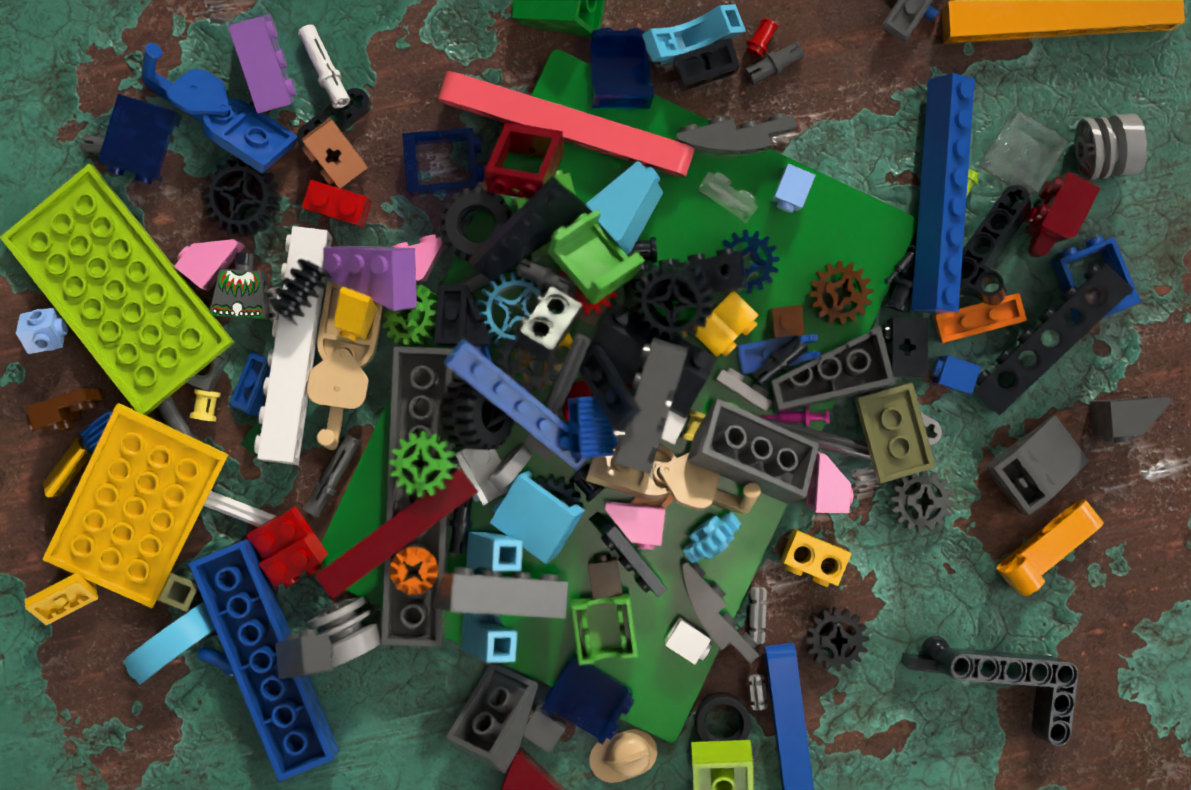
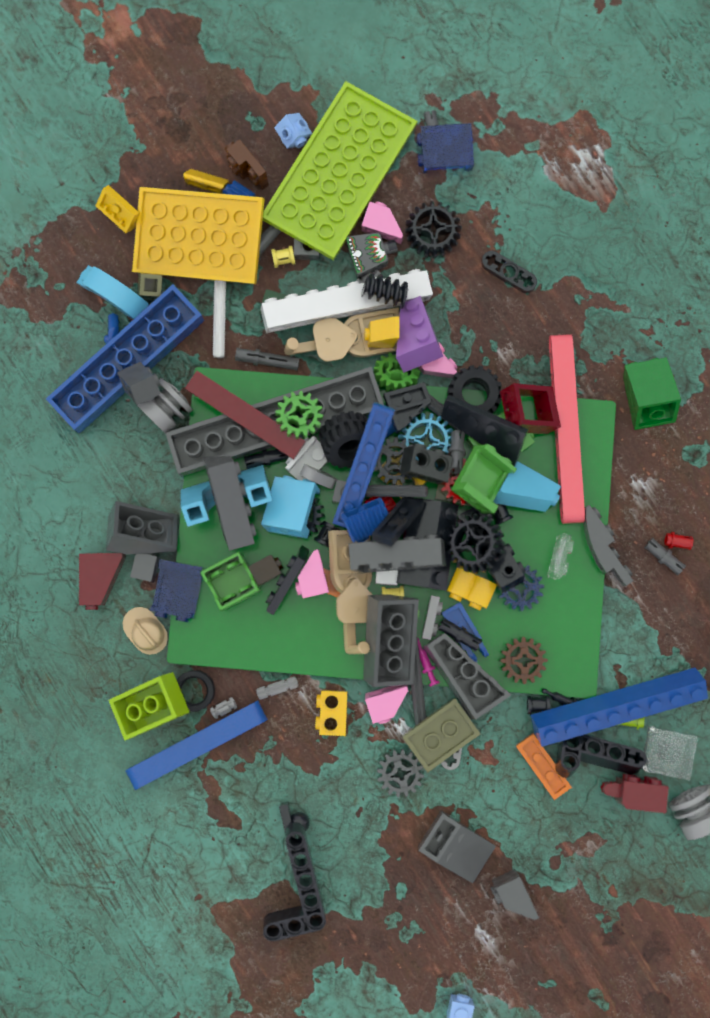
camera: 70 degrees right, 5 degrees down
blue plate [141,43,297,174] -> none
medium lavender wedge [228,13,297,113] -> none
blue slope [229,351,271,417] -> none
red plate [246,506,328,588] -> none
white pin [298,25,351,109] -> none
nougat brick [302,117,368,188] -> none
red brick [302,180,372,229] -> none
orange gear [390,547,438,595] -> none
clear blue window [402,128,484,196] -> none
clear blue panel [590,28,654,109] -> none
medium azure arch [642,4,746,65] -> none
white brick [664,616,712,664] -> none
black brick [673,38,740,92] -> none
dark grey slope [681,558,759,664] -> none
medium azure gear [682,512,741,564] -> none
reddish brown brick [768,305,805,339] -> none
light blue brick [771,164,816,213] -> none
black gear [804,606,869,671] -> none
black brick [882,318,928,377] -> none
blue brick [931,355,981,394] -> none
black brick [974,264,1133,415] -> none
light orange beam [996,499,1104,596] -> none
blue window [1051,236,1141,322] -> none

